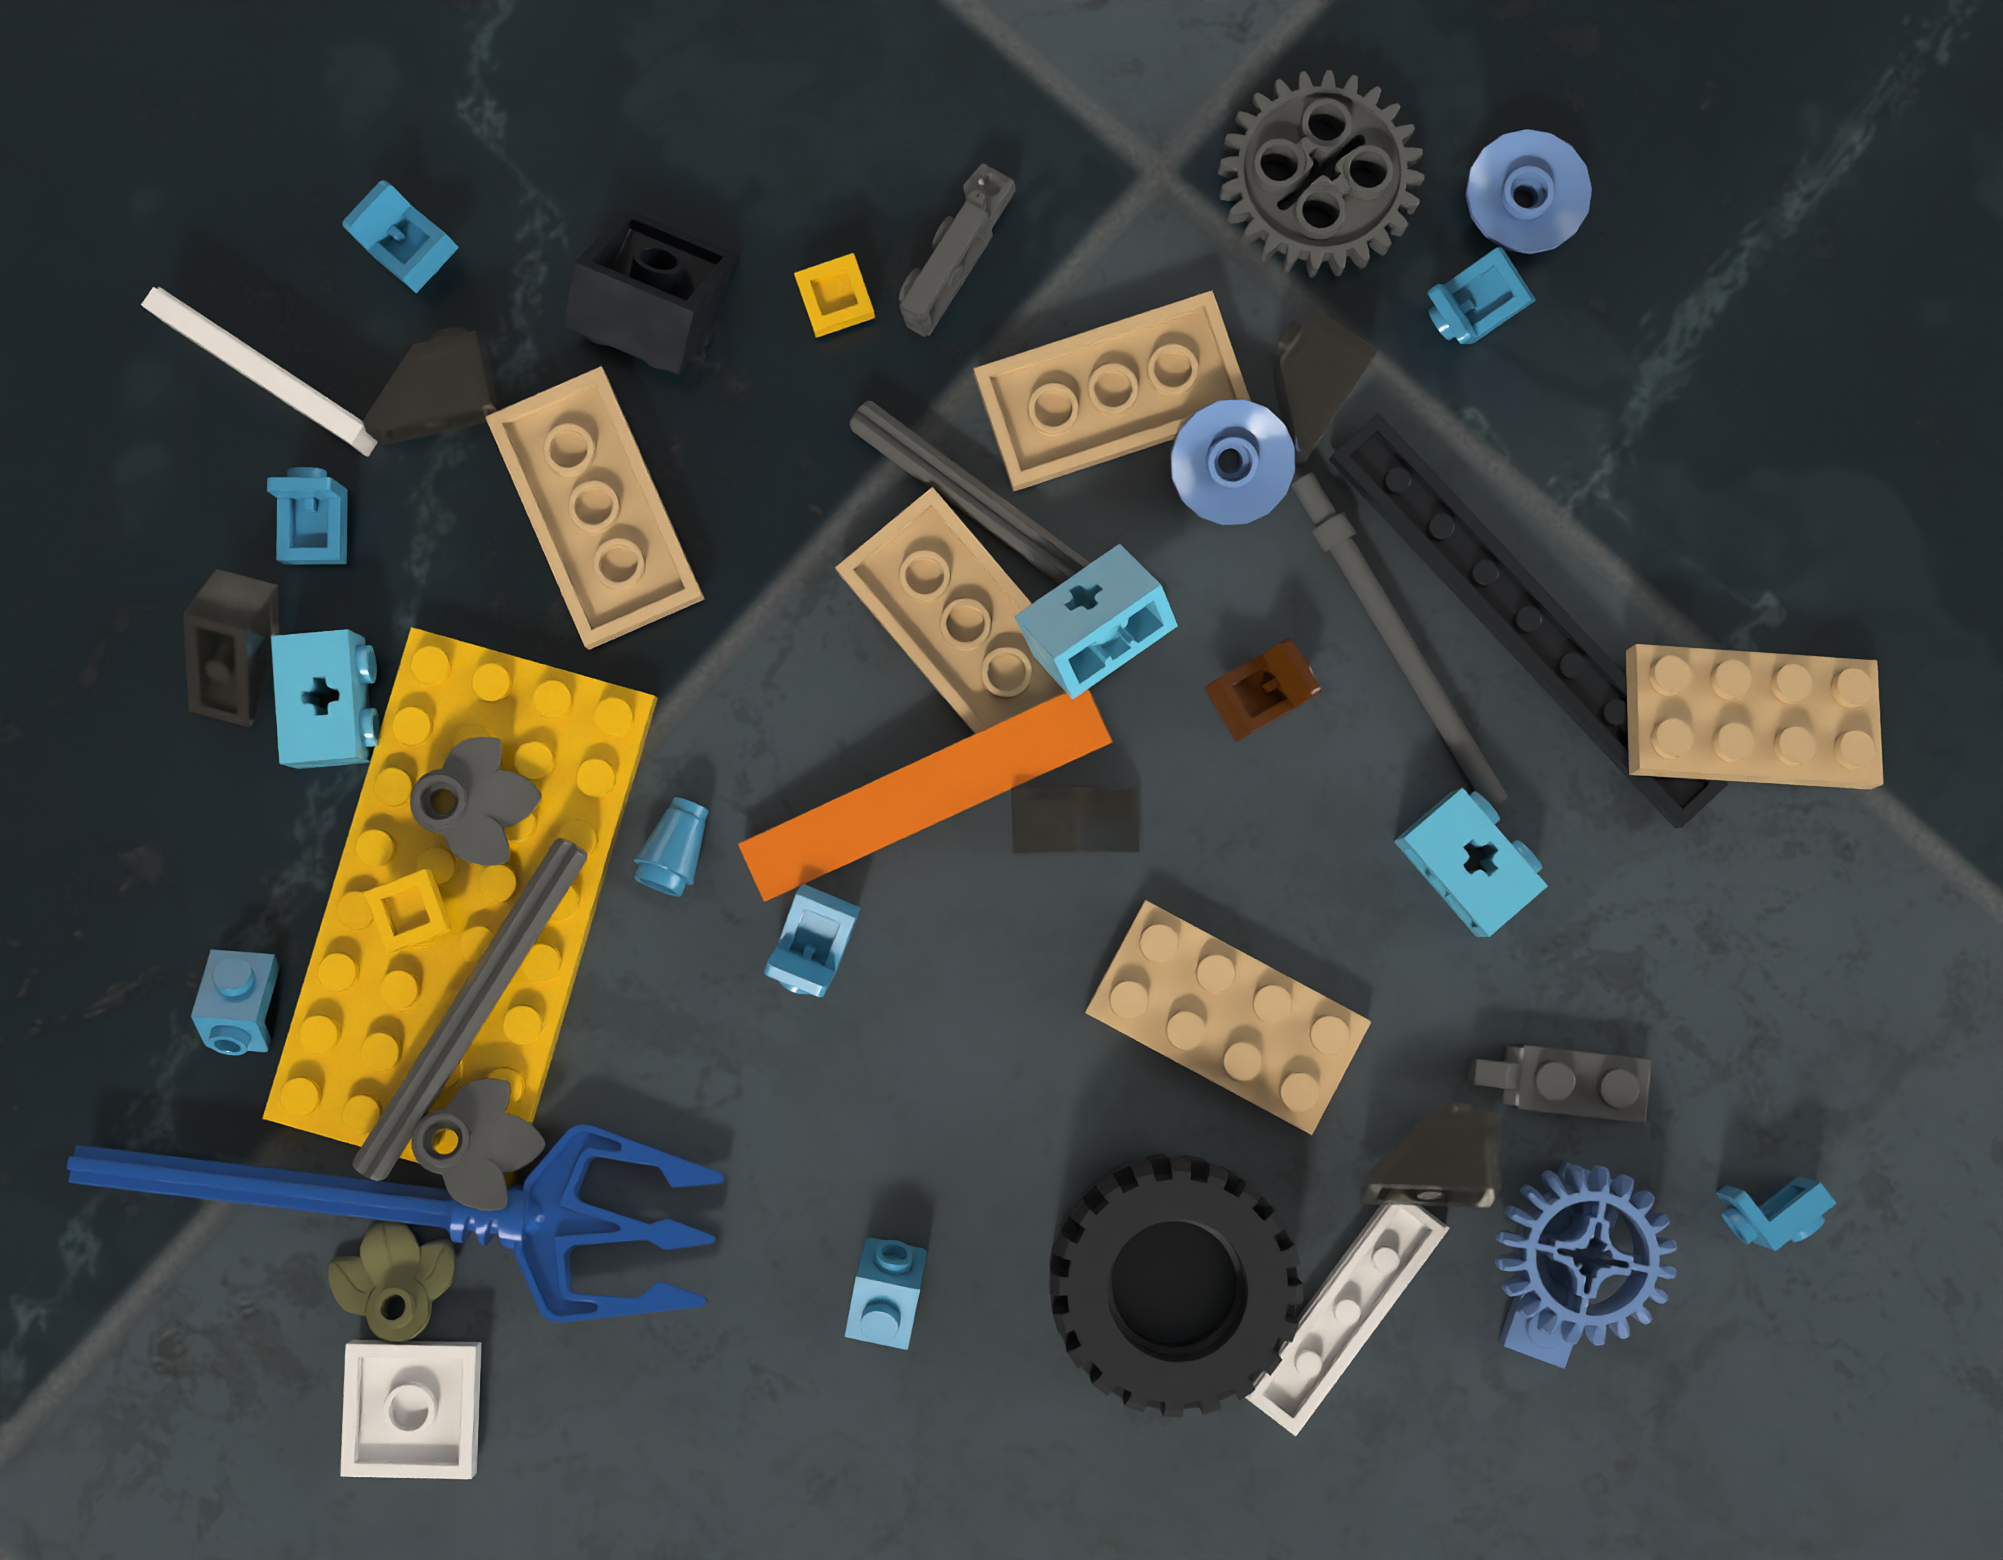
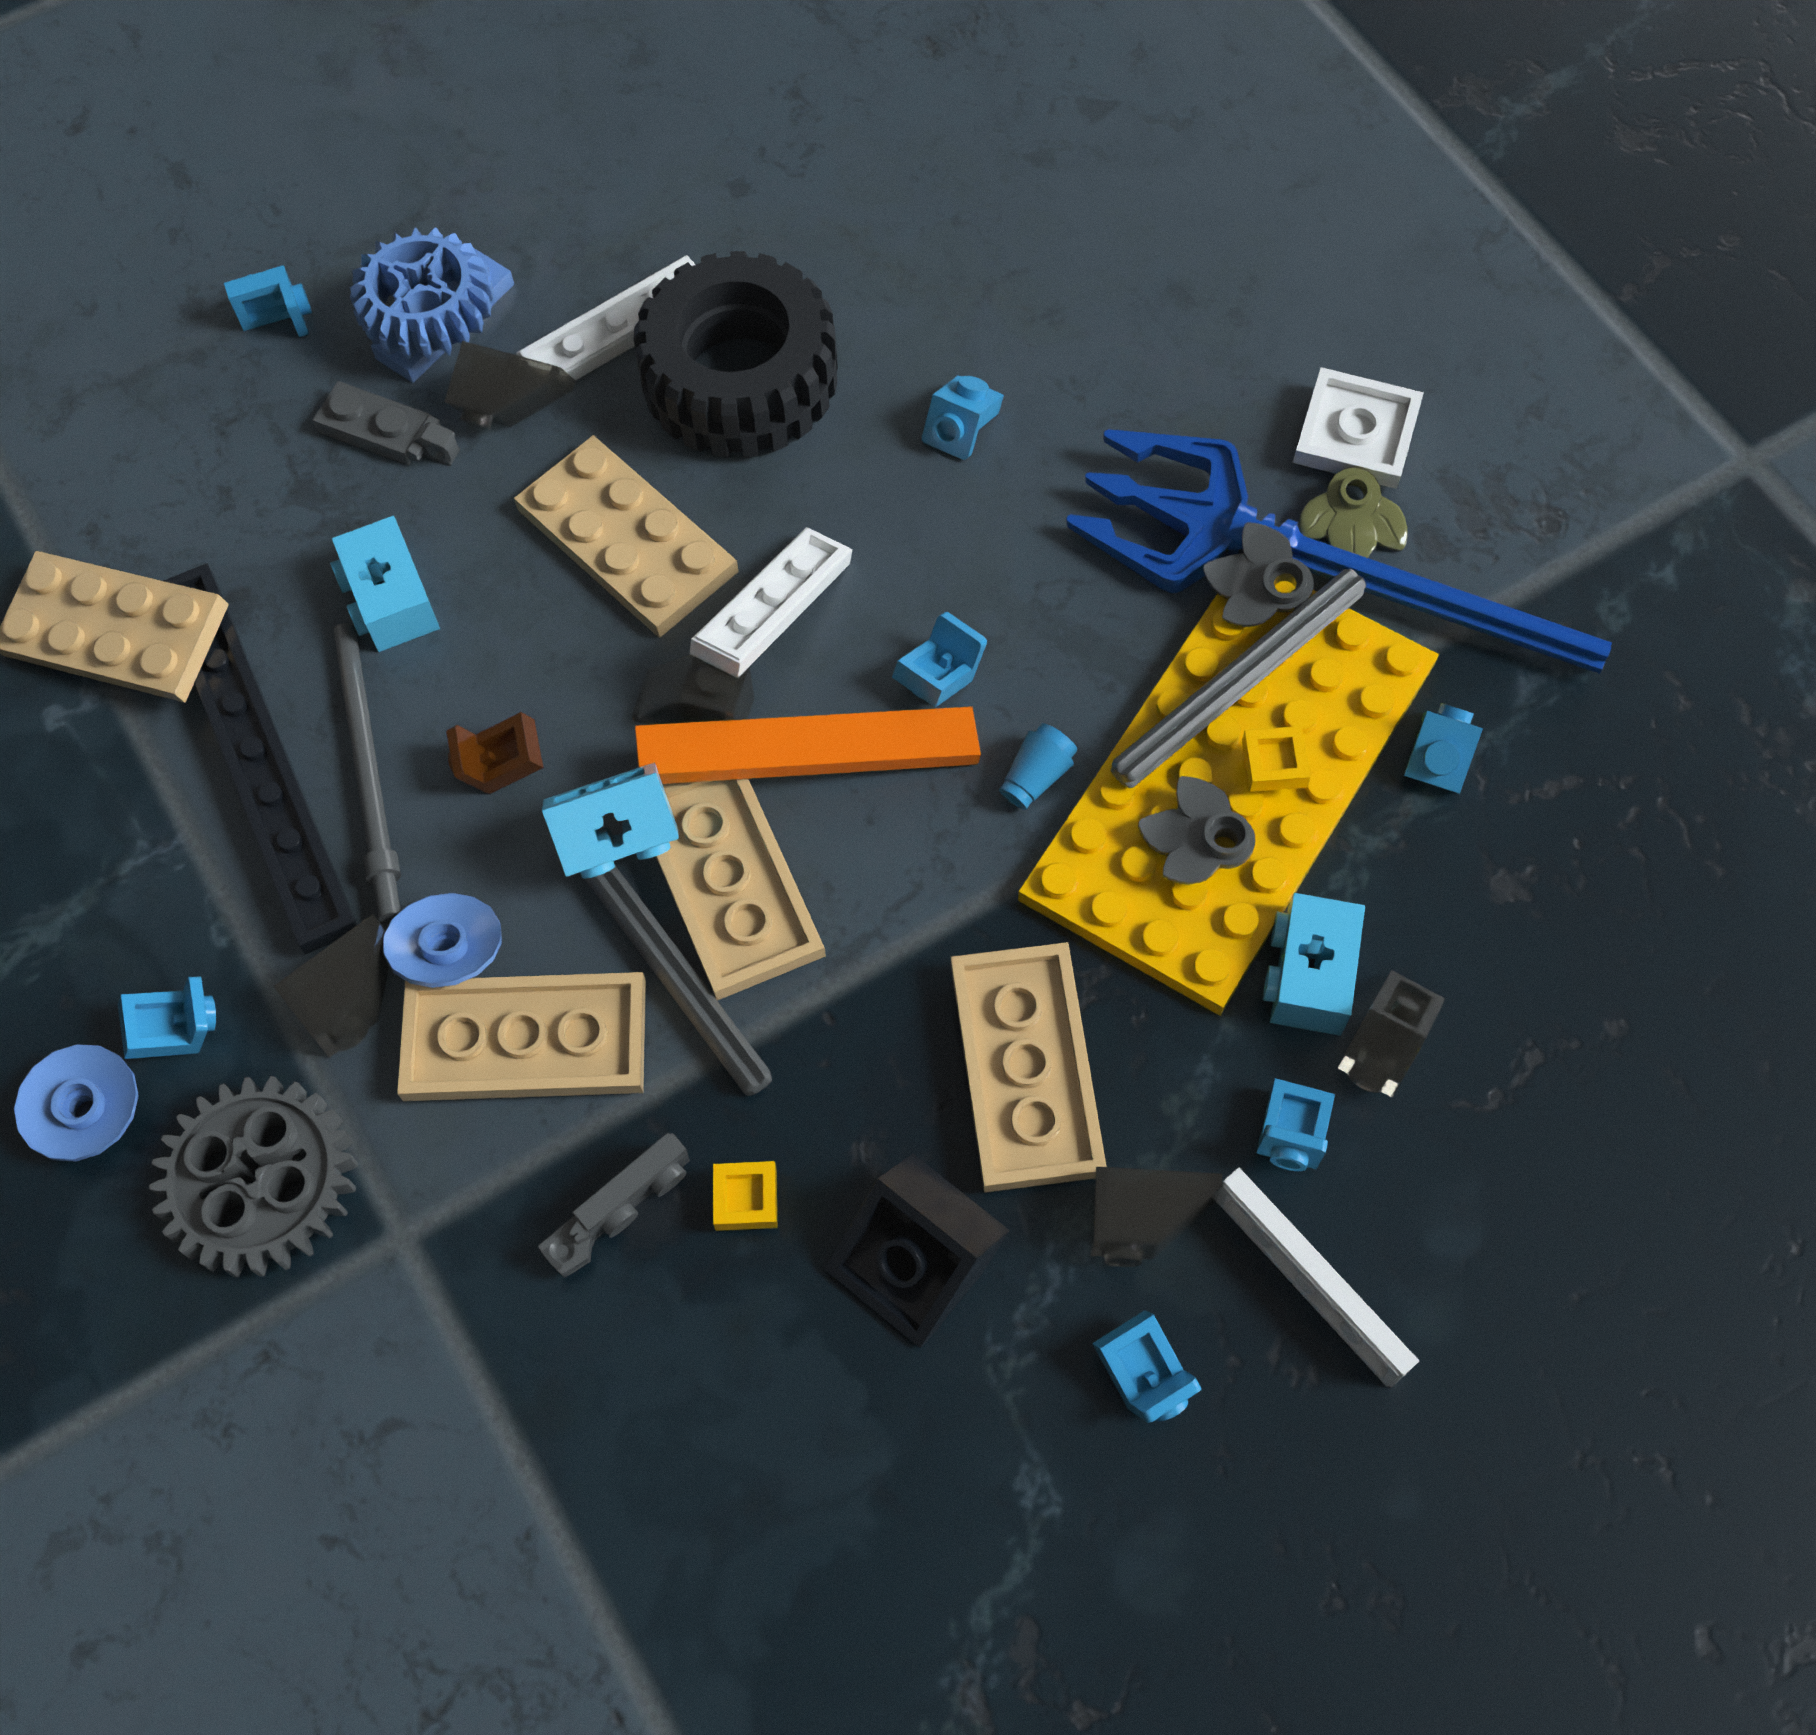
camera: 160 degrees left, 20 degrees down
none -> white tile [689,527,852,678]

